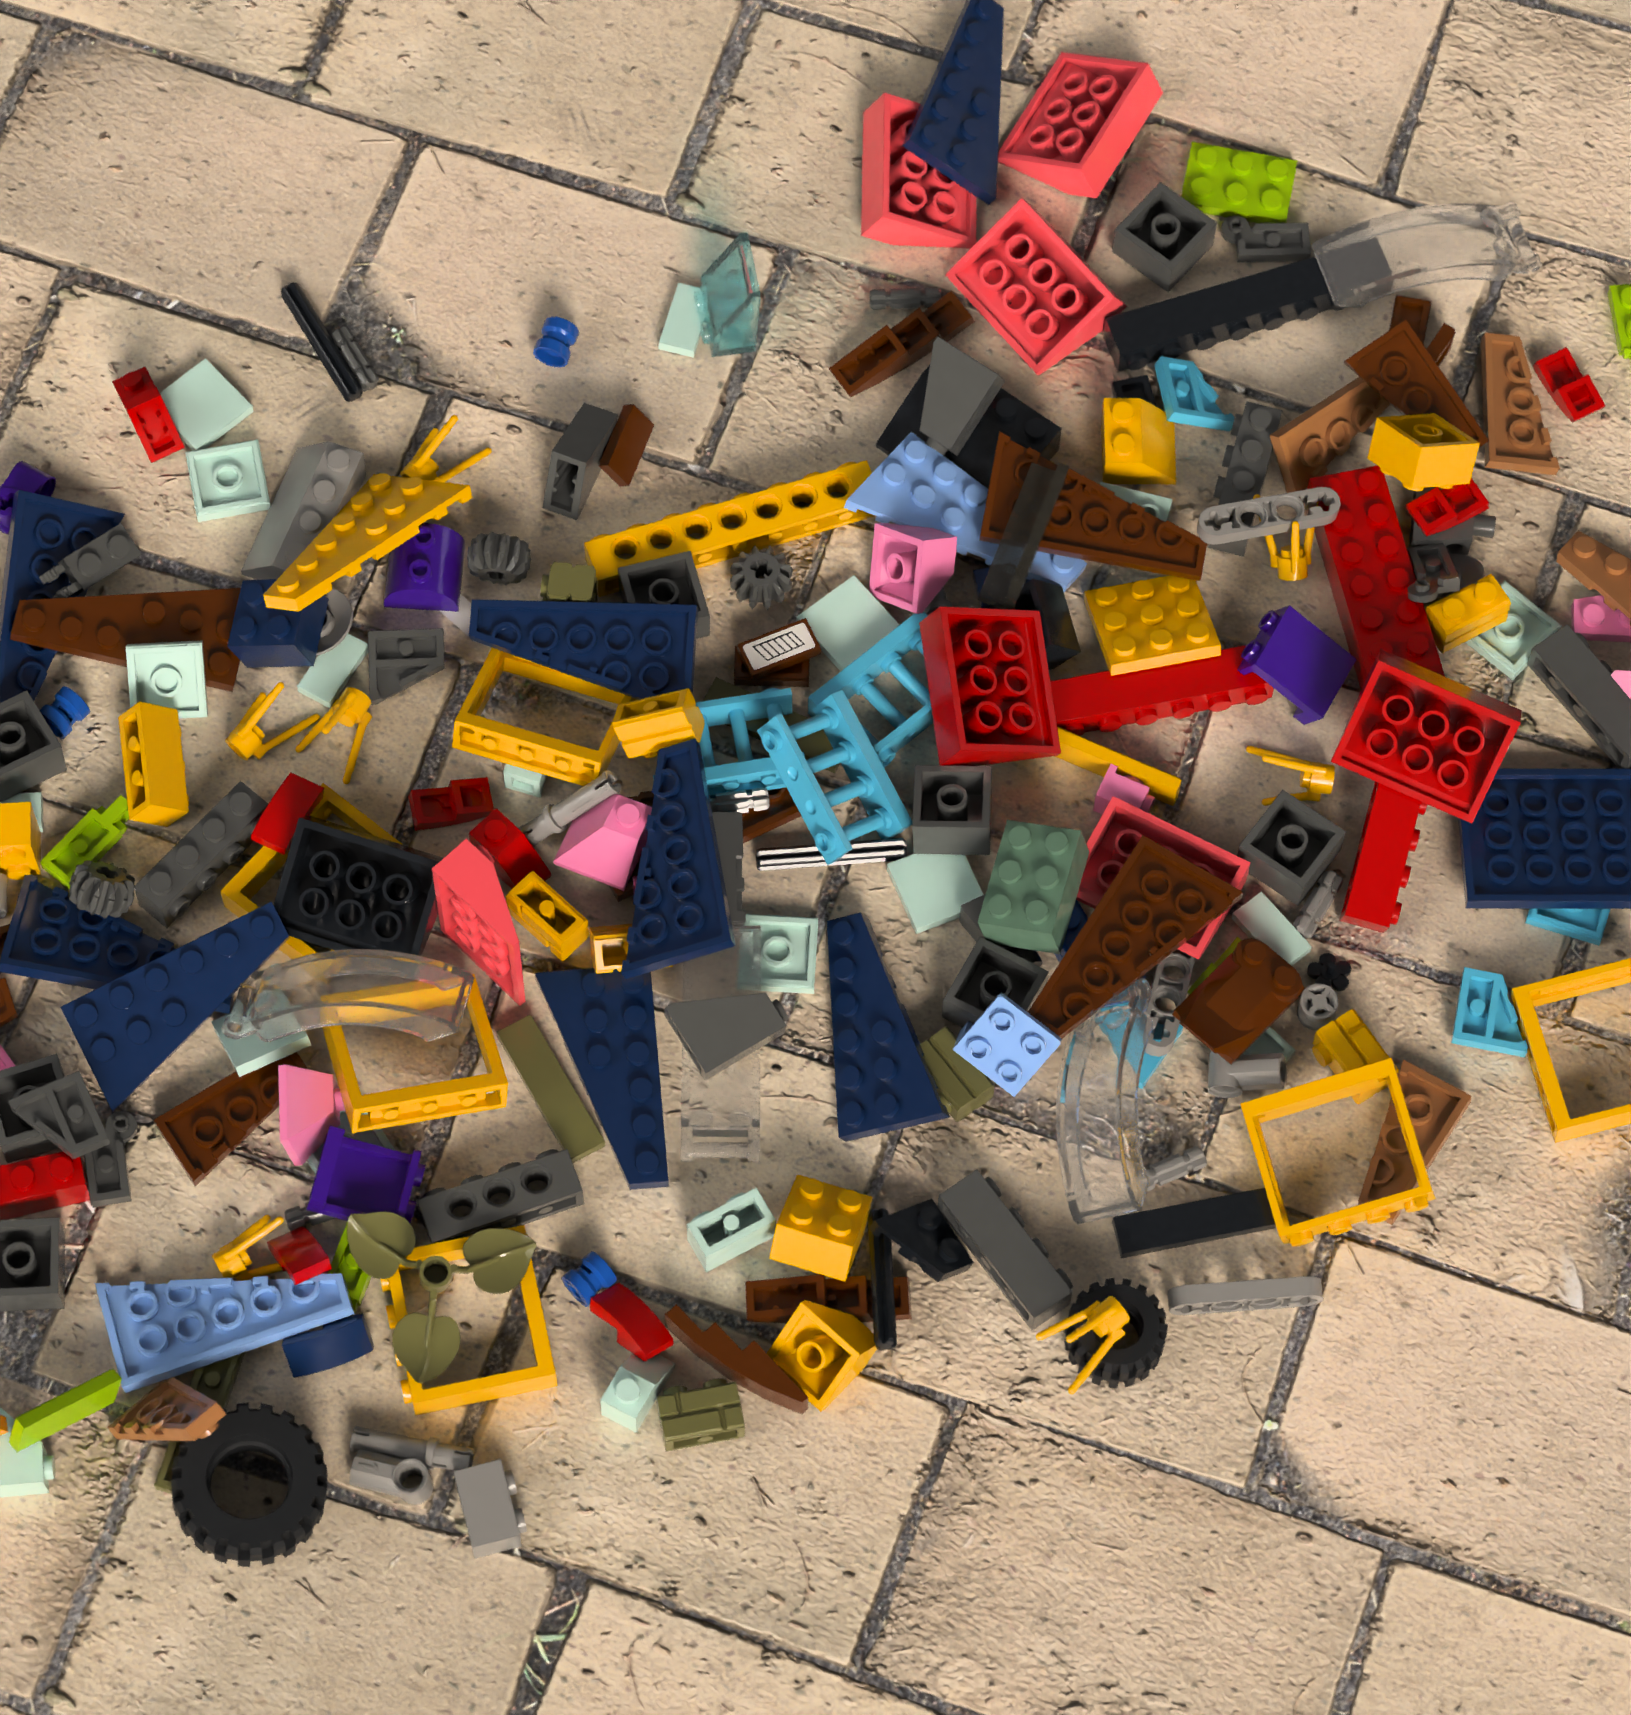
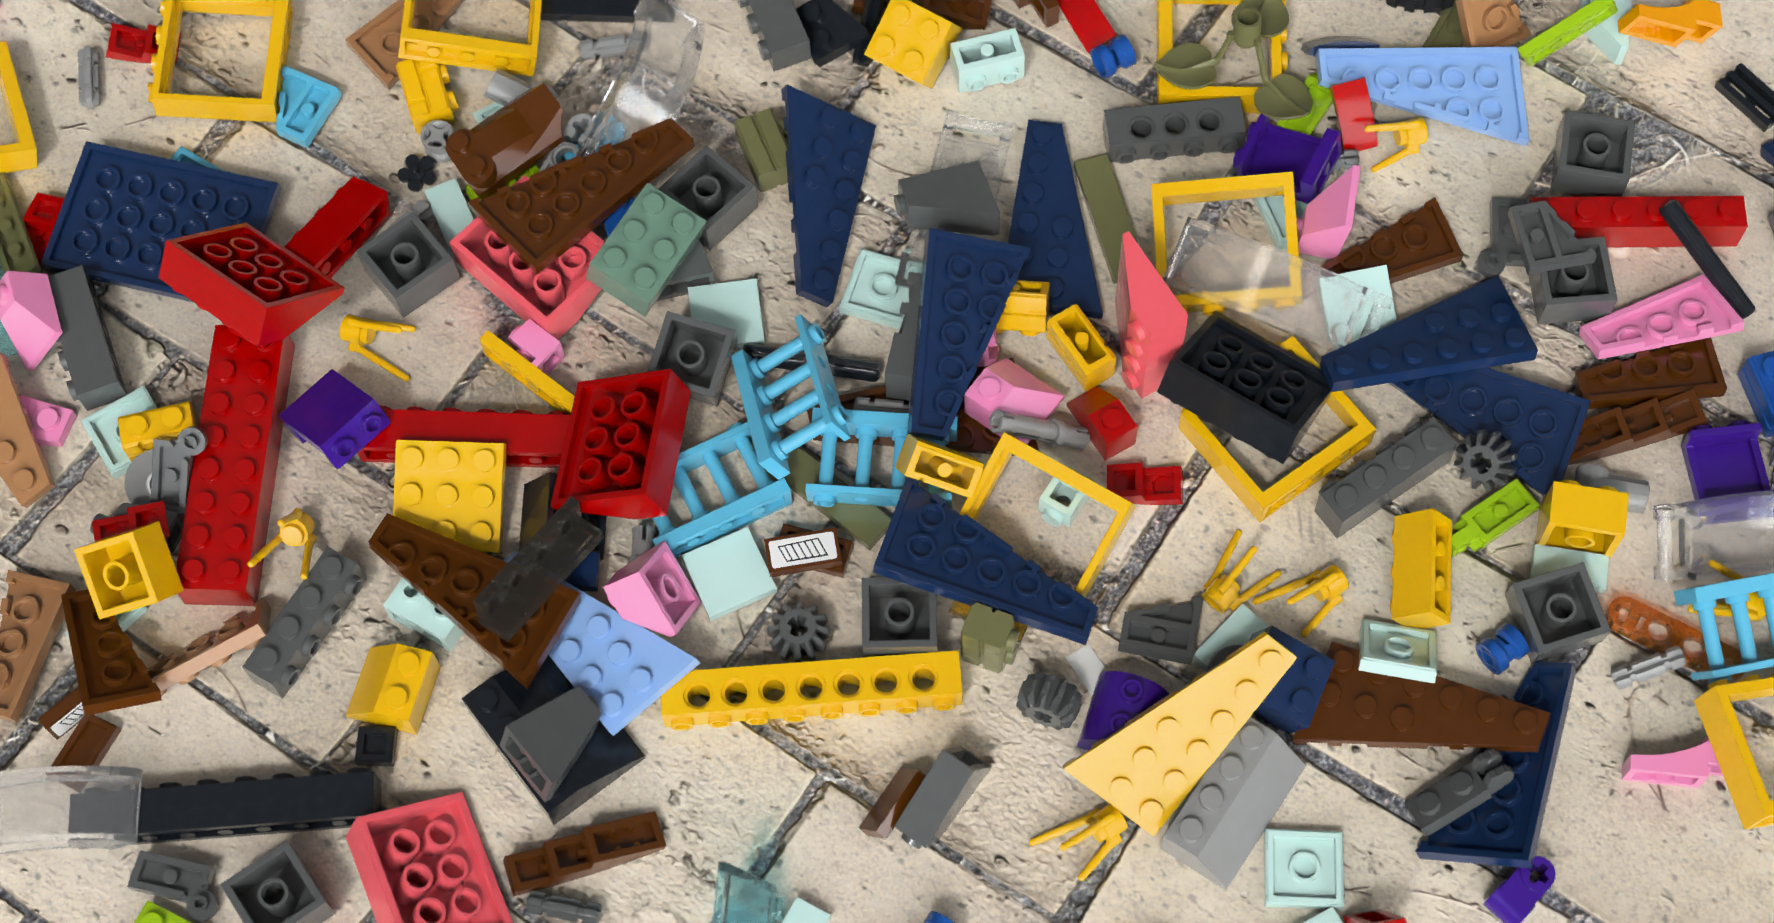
camera: 160 degrees left, 0 degrees up
red slope [251,772,324,855] -> none
light blue bracket [952,993,1061,1097] -> none
medium azure wing [1154,356,1235,432] -> none
light grey beam [1197,487,1341,544] -> none

